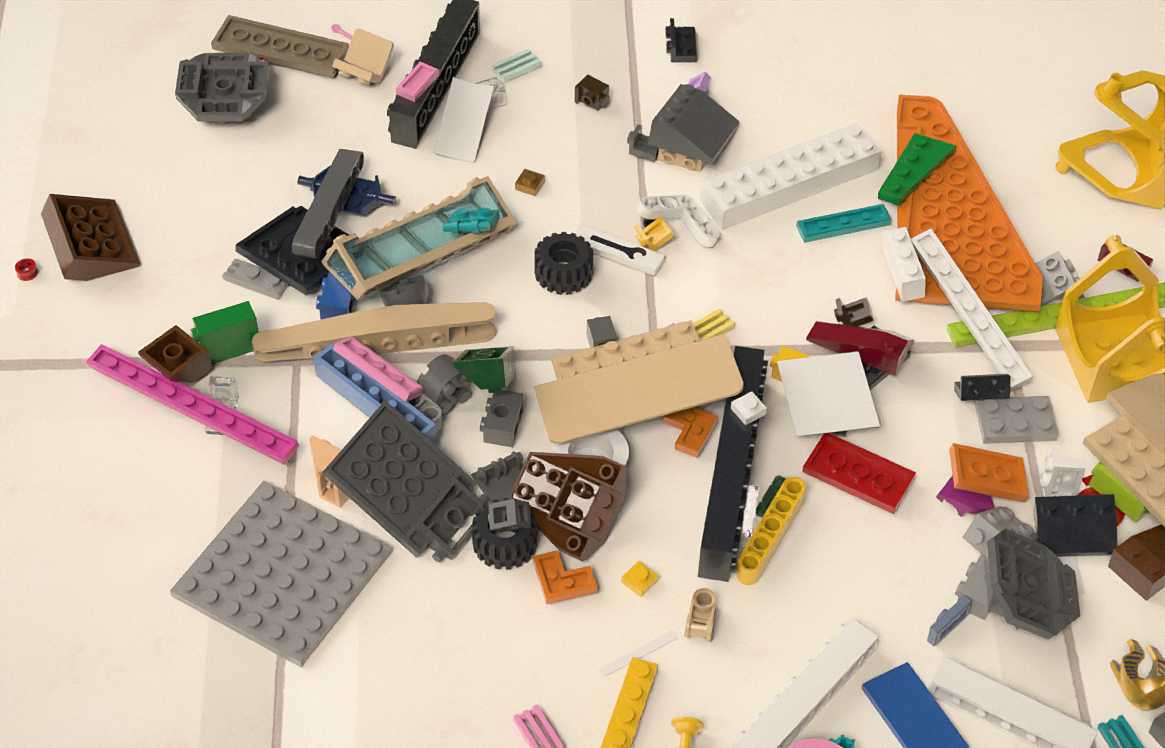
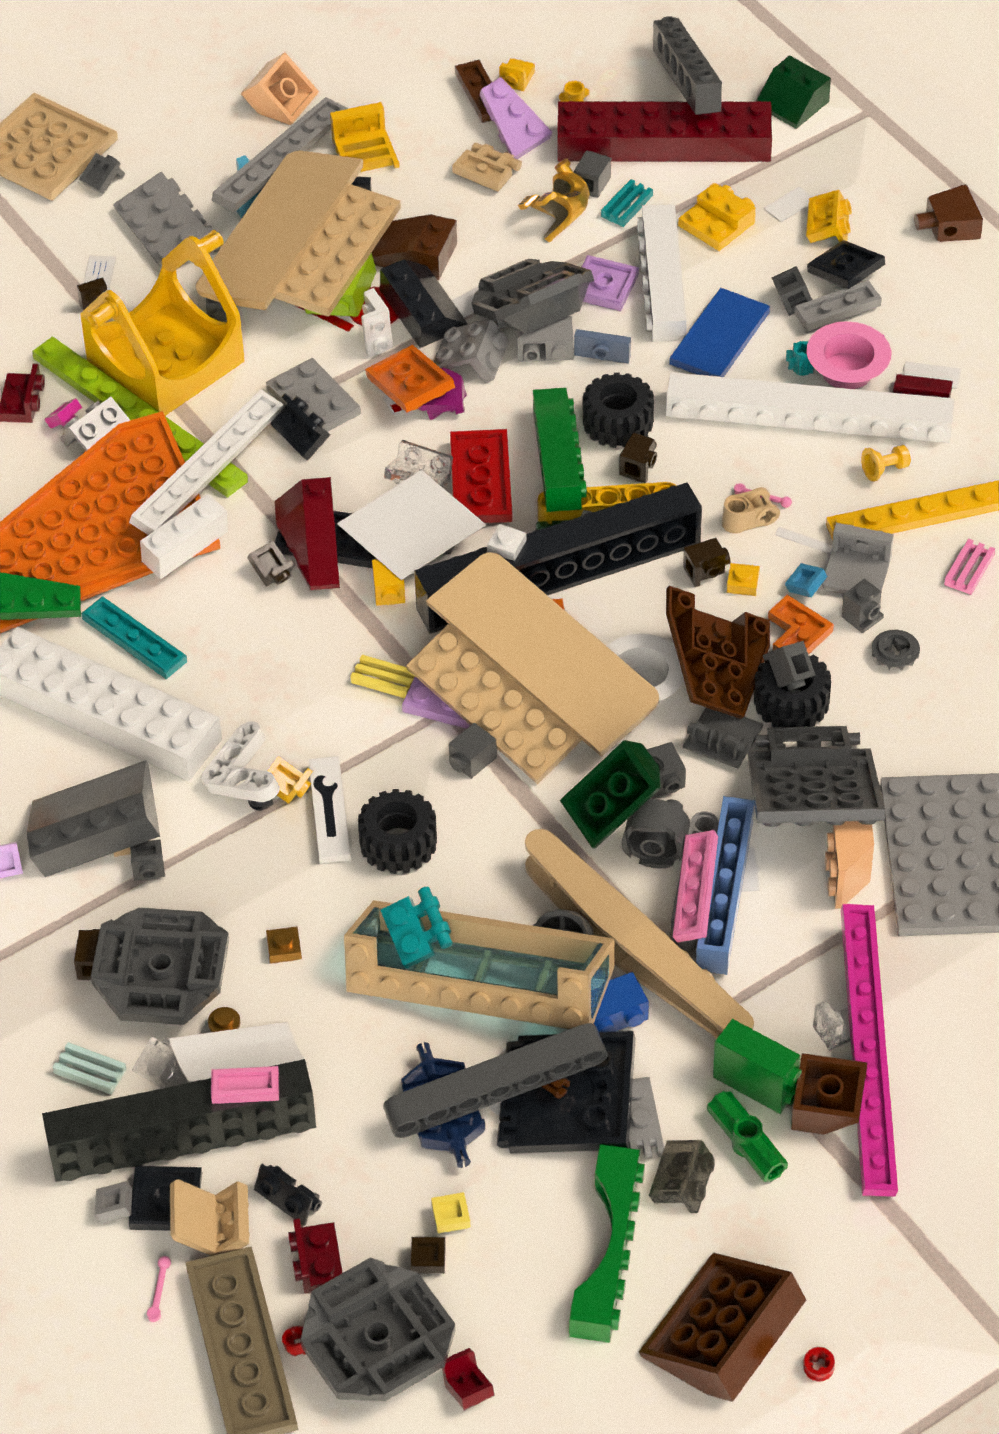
camera: 120 degrees left, 0 degrees up
none -> dark pink plate [44,398,82,428]
none -> dark grey piece [91,908,229,1025]
none -> light grey plate [95,1181,132,1223]
none -> black tile [129,1166,202,1231]
none -> pearl gold plate [208,1007,241,1032]
none -> black hinge [254,1163,322,1226]
none -> dark red bracket [288,1218,343,1294]
none -> clear bracket [384,440,453,488]
none -> dark brown plate [411,1237,446,1274]
none -> light yellow plate [431,1192,471,1234]
none -> dark red bracket [442,1348,495,1410]
none -> green brick [532,387,587,512]
none -> green arch [569,1145,645,1343]
none -> lavender tile [582,255,639,311]
none -> black tyre [583,372,654,448]
none -> dark brown brick [619,433,657,483]
none -> clear smoke bracket [649,1140,715,1213]
none -> dark brown brick [683,538,731,587]
none -> green piece [707,1091,788,1182]
none -> bright pink hinge [734,483,792,508]
none -> dark azure plate [785,563,828,598]
none -> light grey bracket [822,523,894,593]
none -> dark grey brick [842,578,884,633]
none -> dark grey gear [872,629,920,671]

